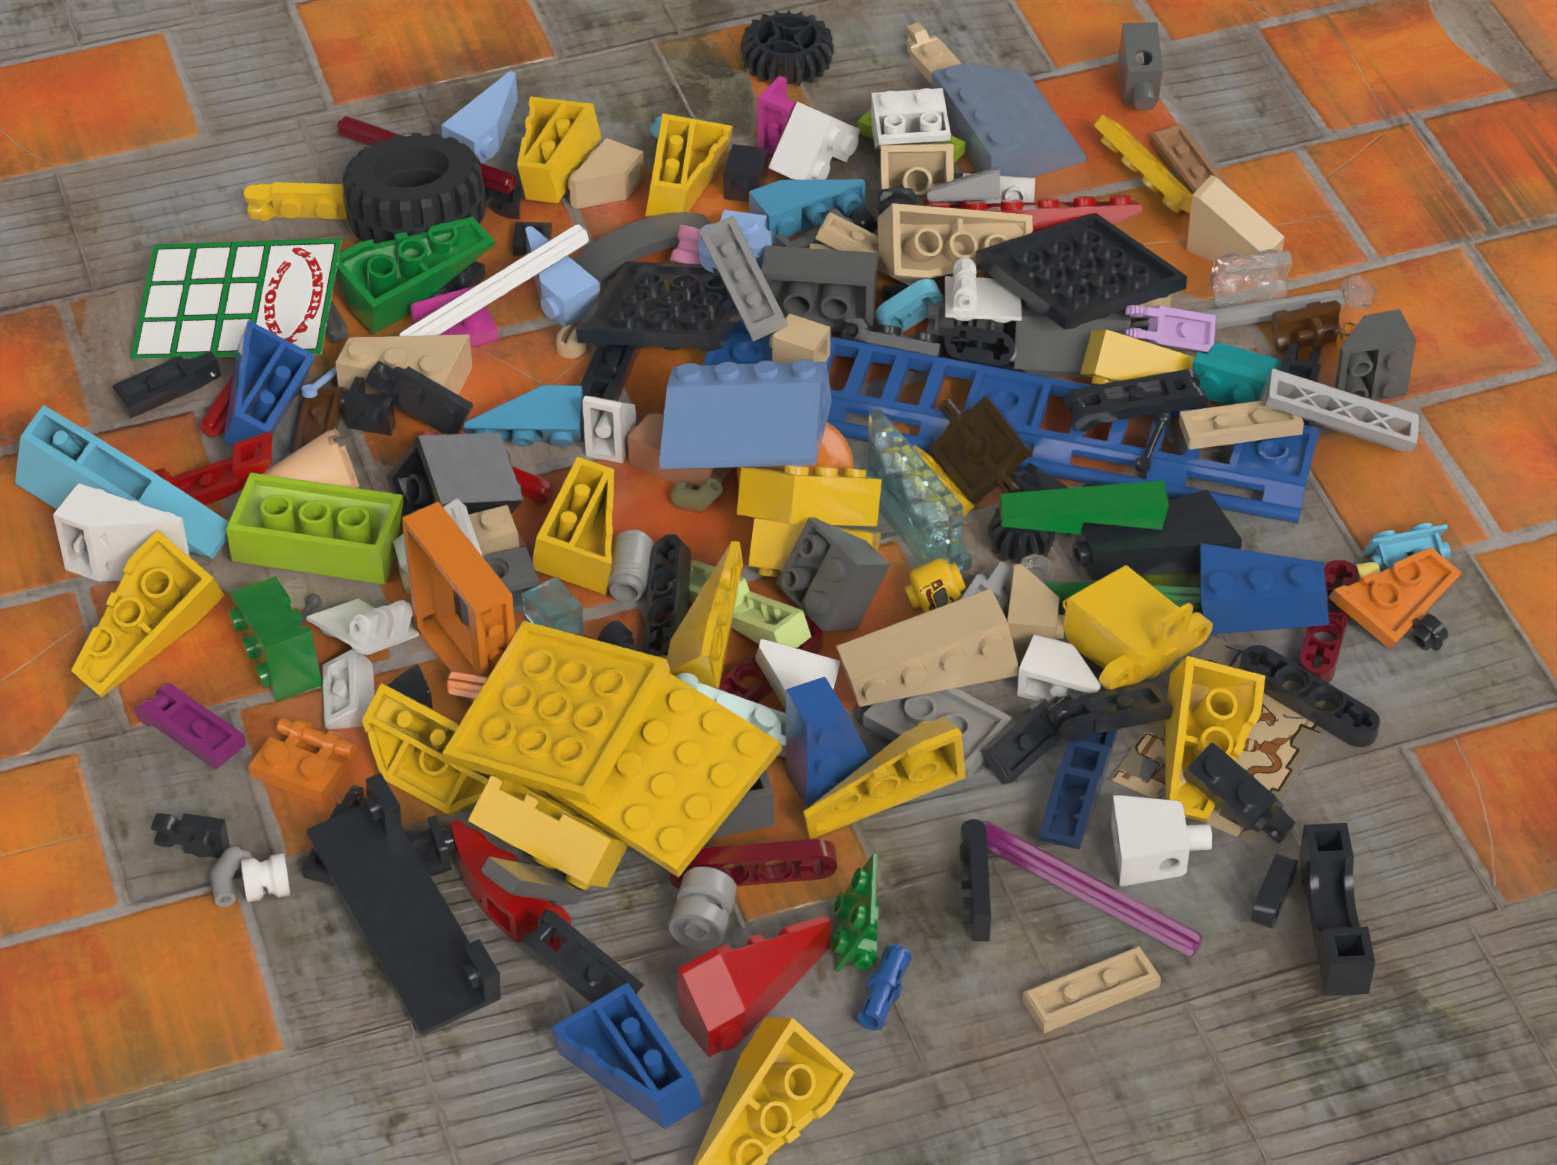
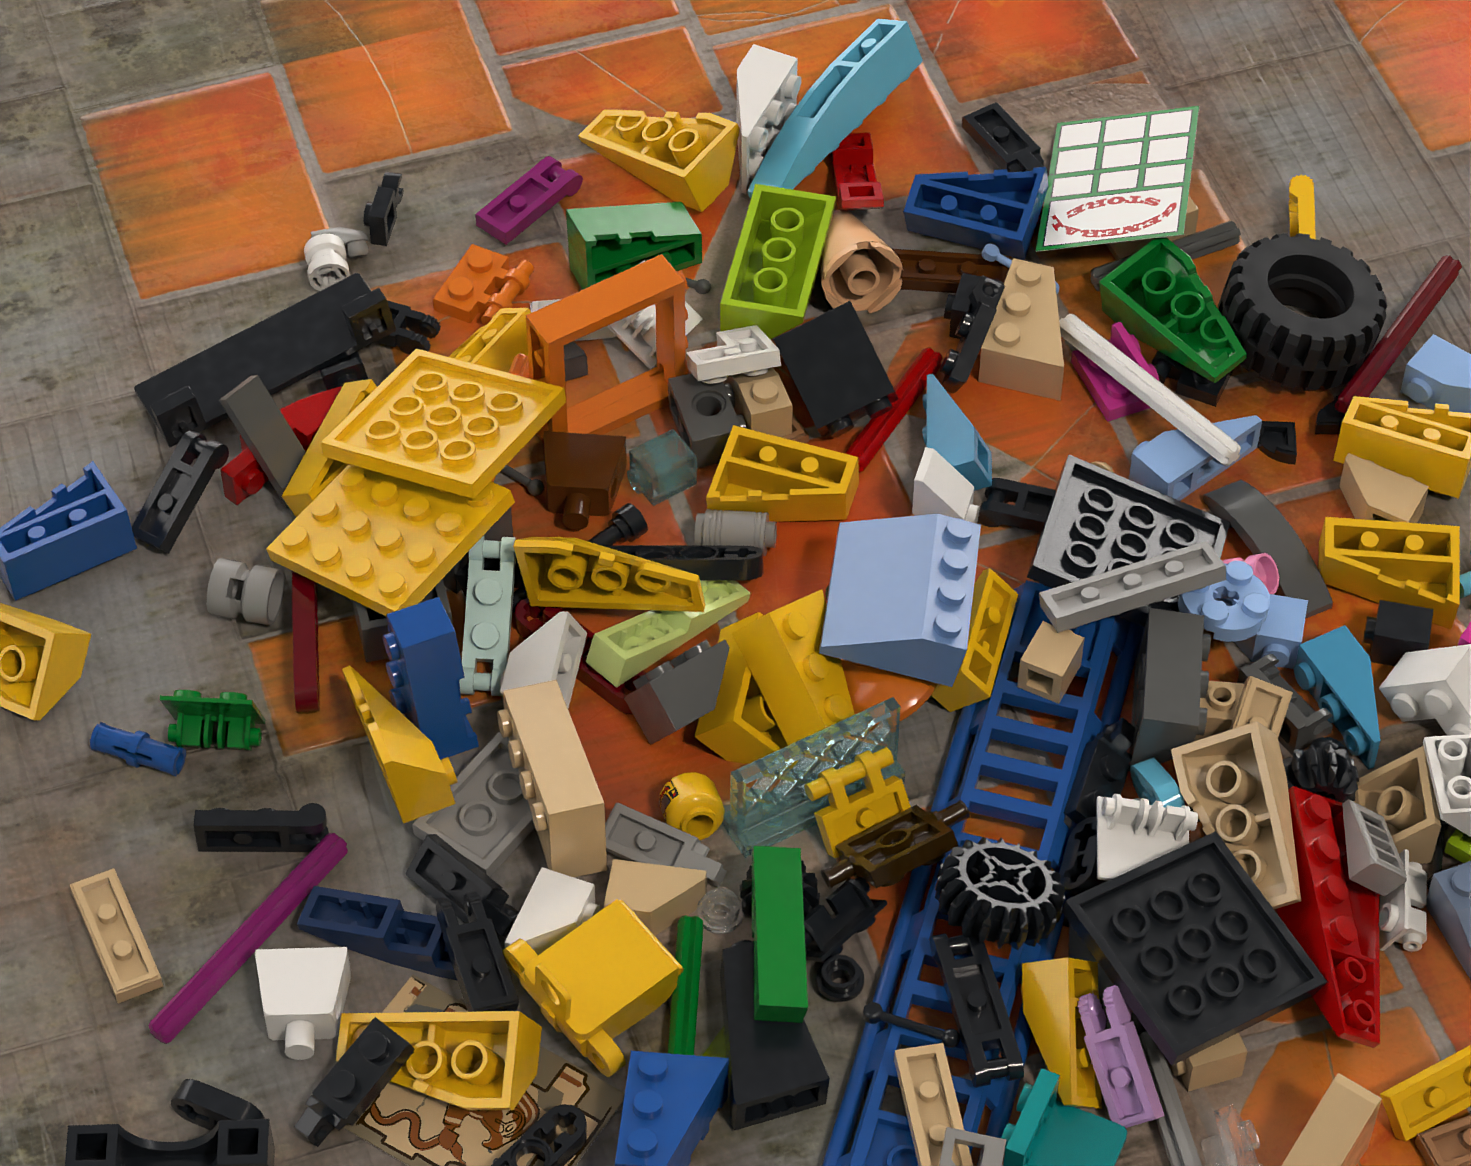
camera: 90 degrees right, 5 degrees up
red wedge [677,915,831,1058] -> none
none -> black gear [935,837,1066,950]

